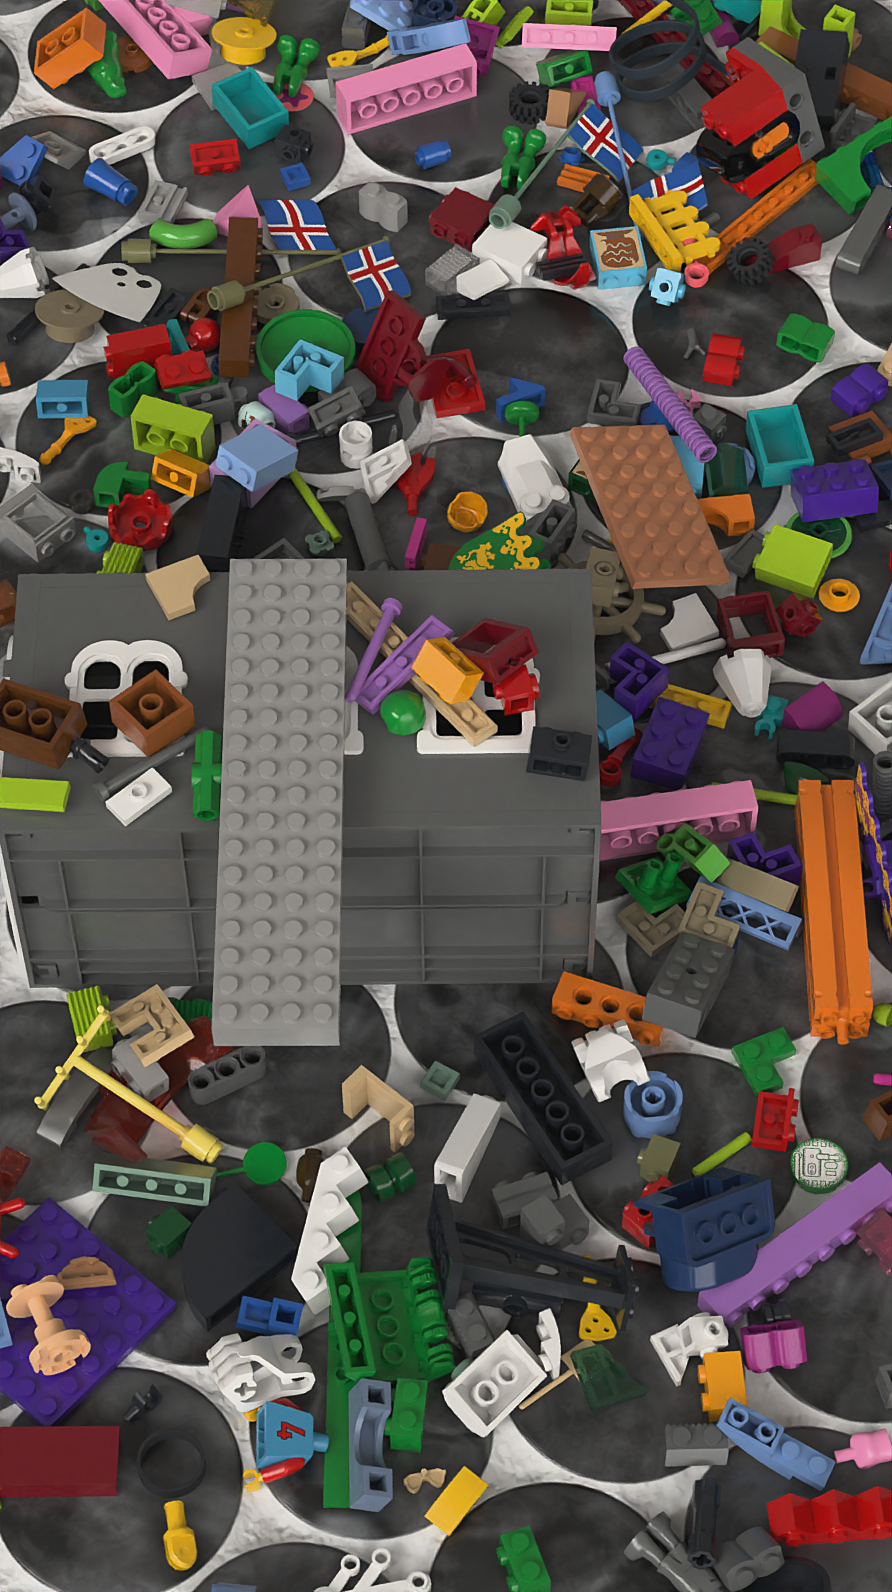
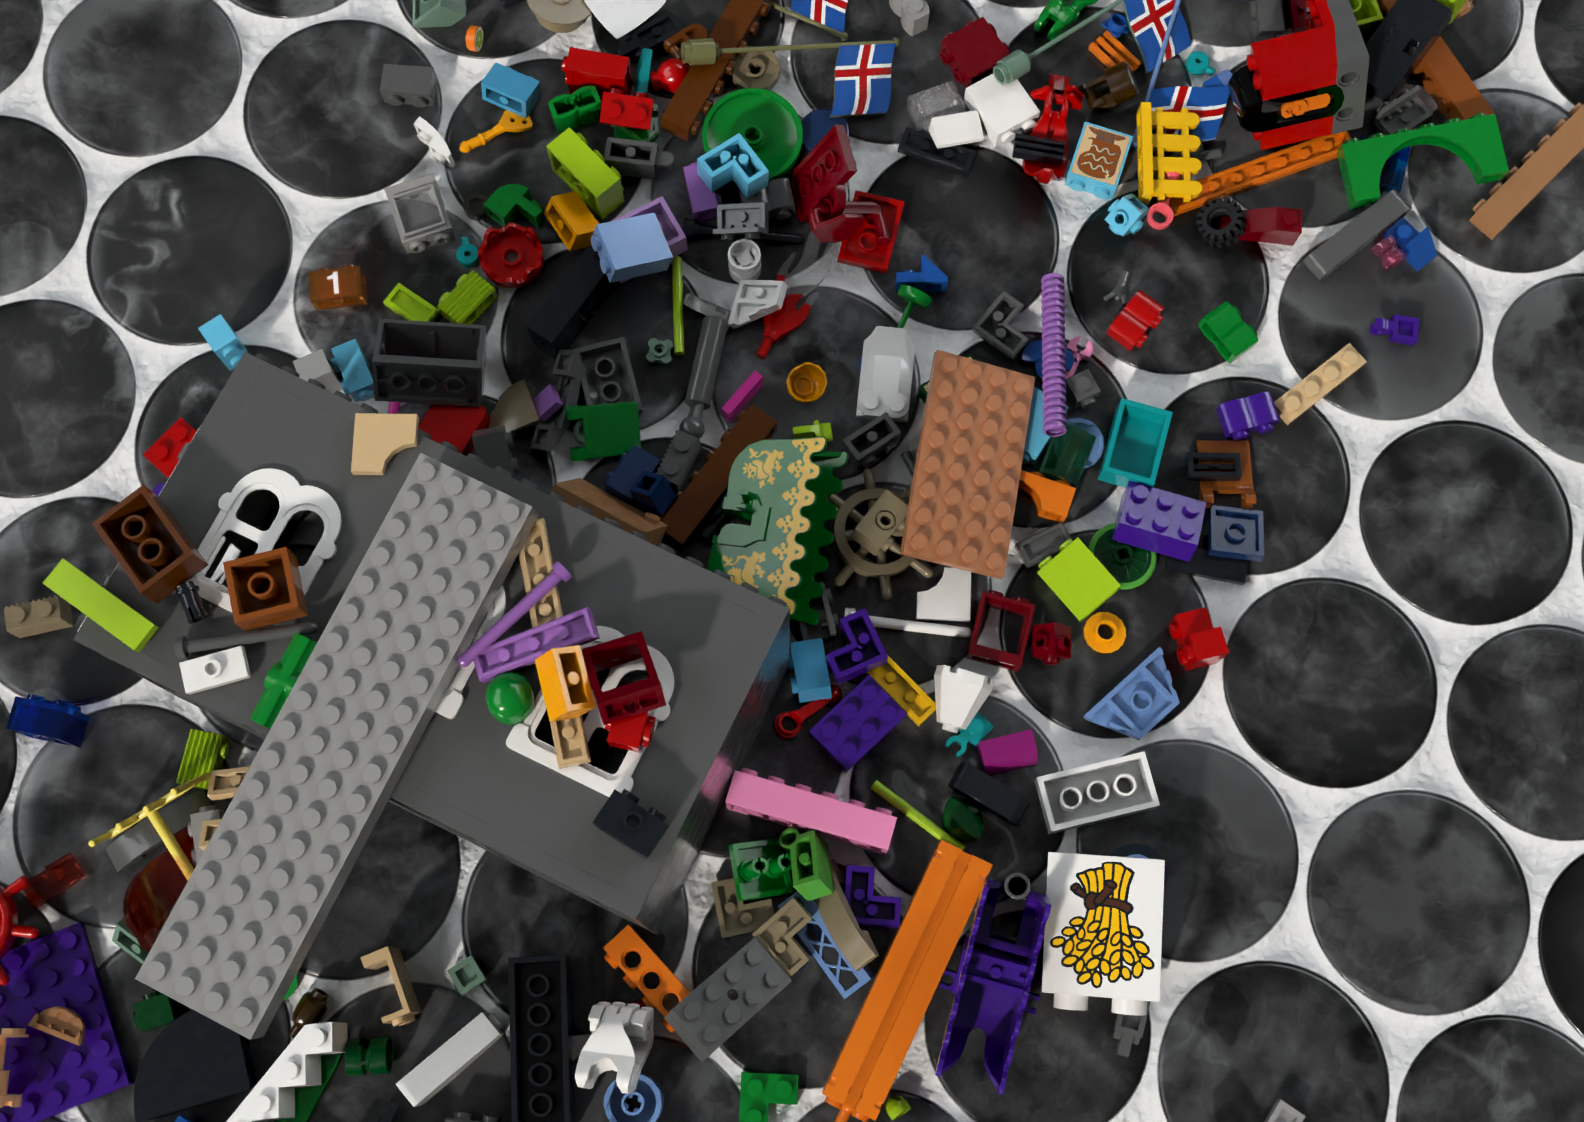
camera: 25 degrees right, 20 degrees up
light aqua head [238,401,275,430] -> none

